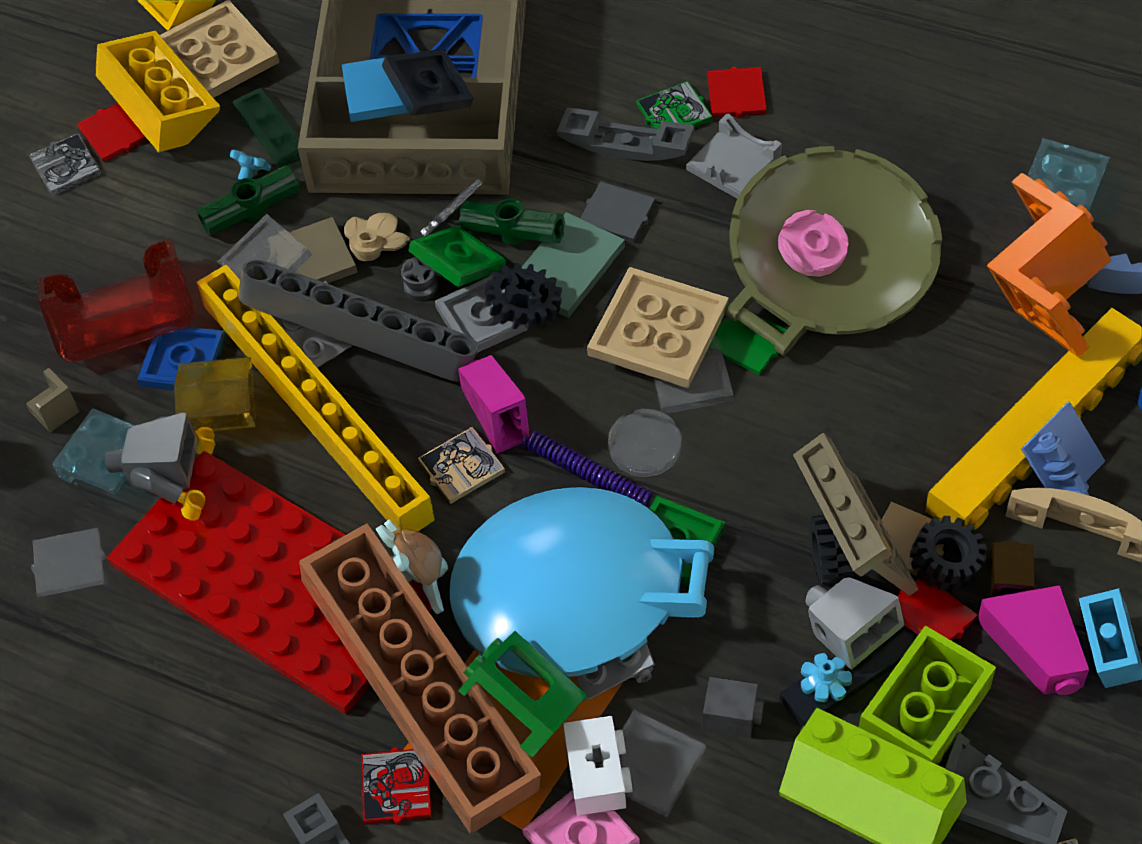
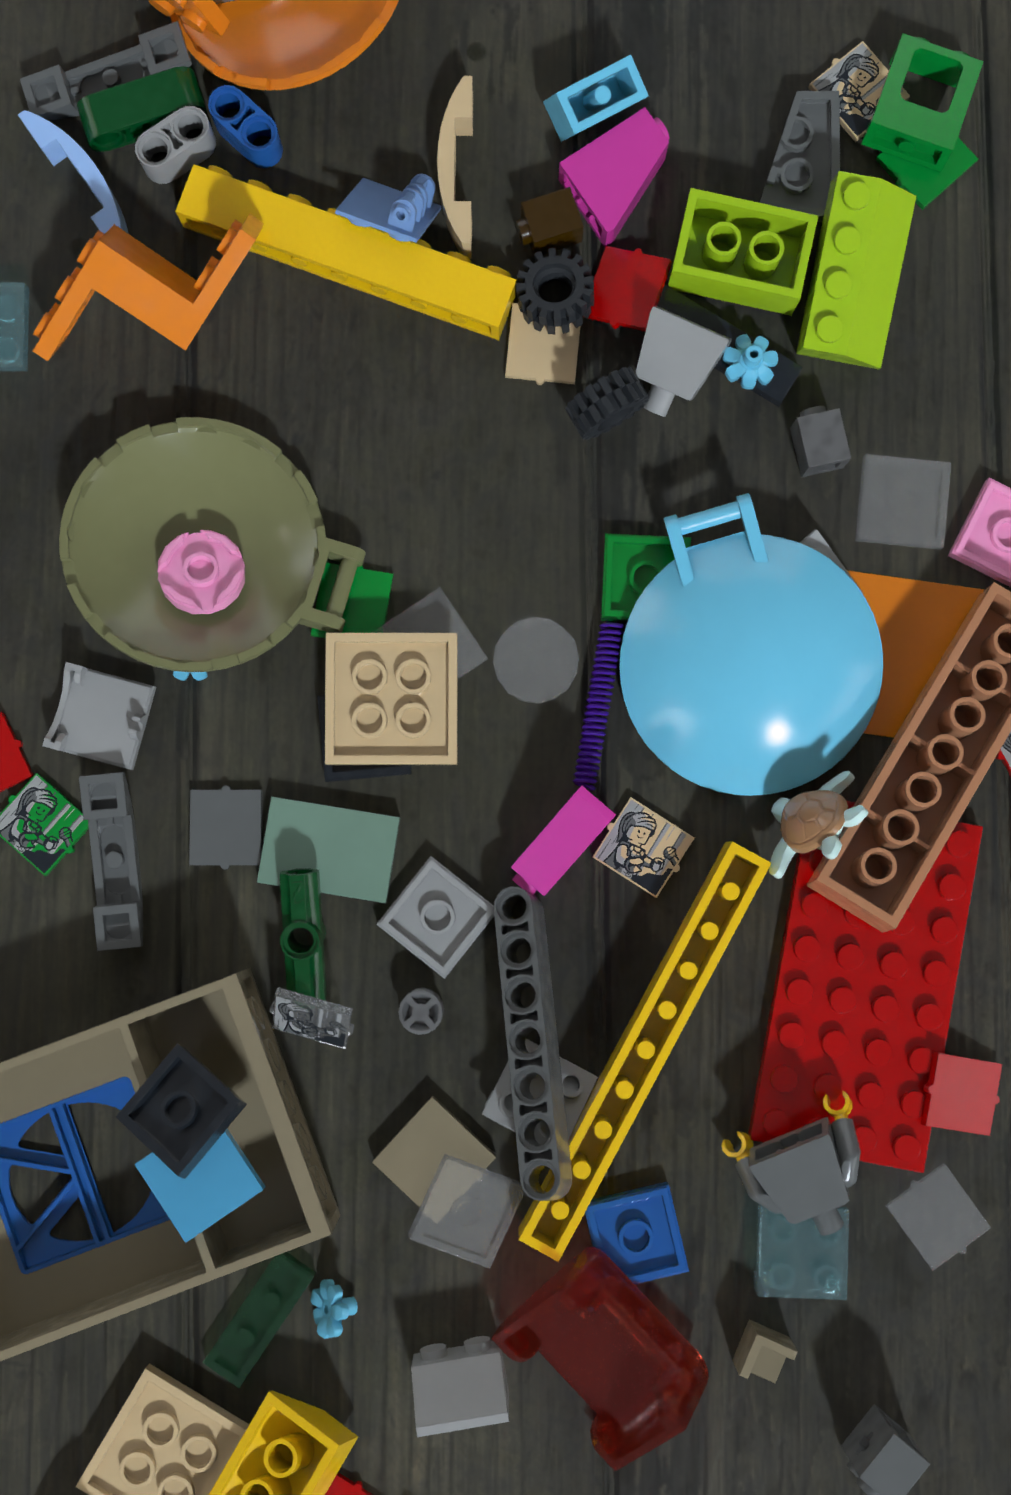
camera: 115 degrees left, 30 degrees up
clear yellow slope [174,357,256,431] -> none
dark green piece [196,165,301,236] -> none
tan plate [344,213,410,261] -> none
green tile [408,225,507,287] -> none
green window [458,631,587,757] -> none
black gear [484,263,562,331] -> none
white brick [563,716,633,816] -> none
dark tan fence [793,432,918,596] -> none
none -> light grey slope [411,1336,509,1437]
none -> red piece [921,1052,1002,1136]

